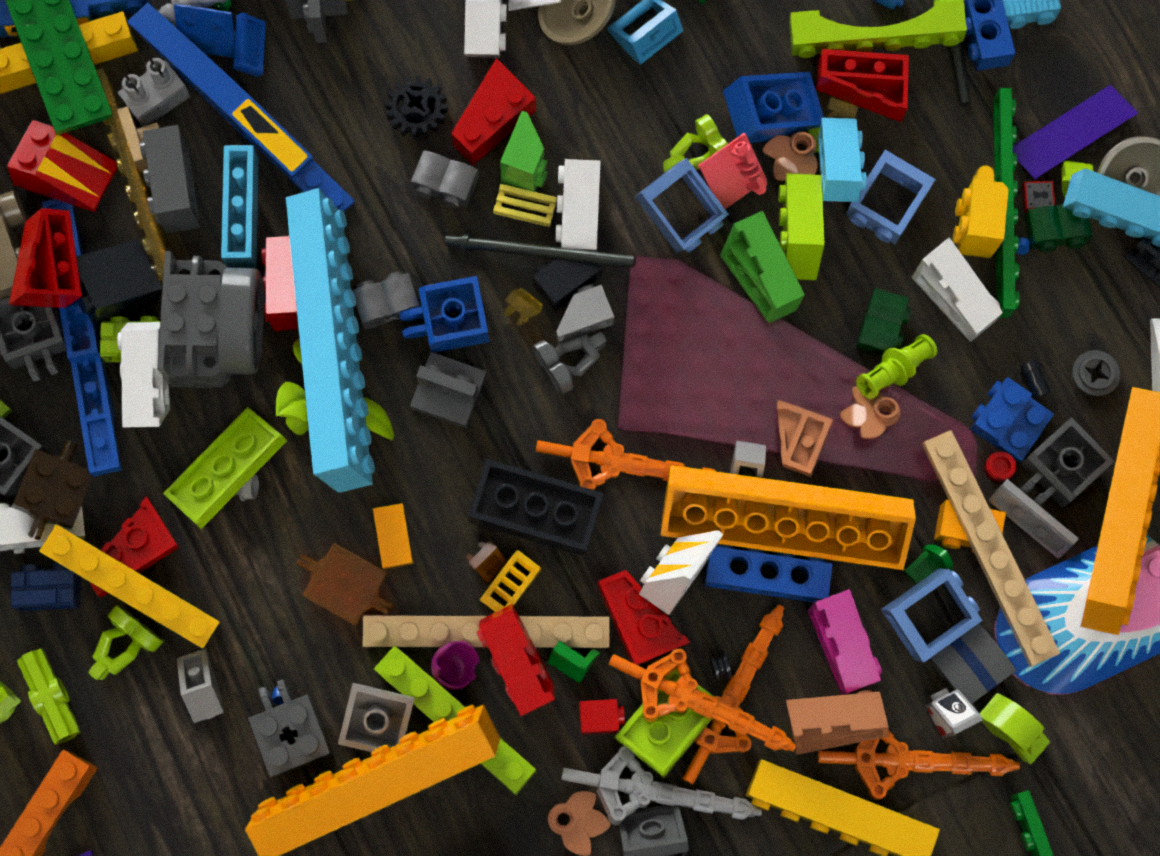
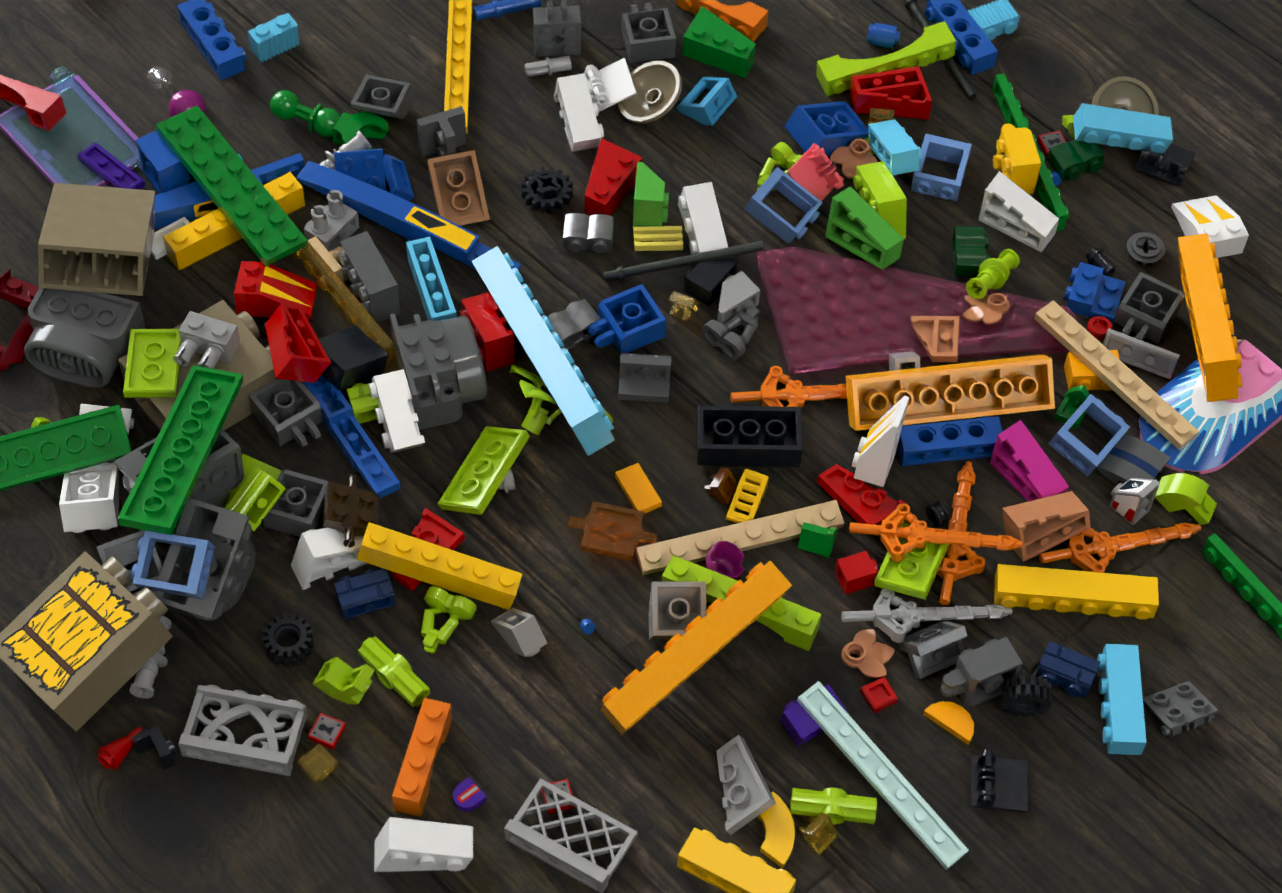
camera: 15 degrees left, 20 degrees down
dark grey hinge [248,679,333,779] -> none
red wedge [476,604,555,716] -> none
dark purple sticker [1013,85,1138,179] -> none
none -> medium nougat slope [427,150,490,226]

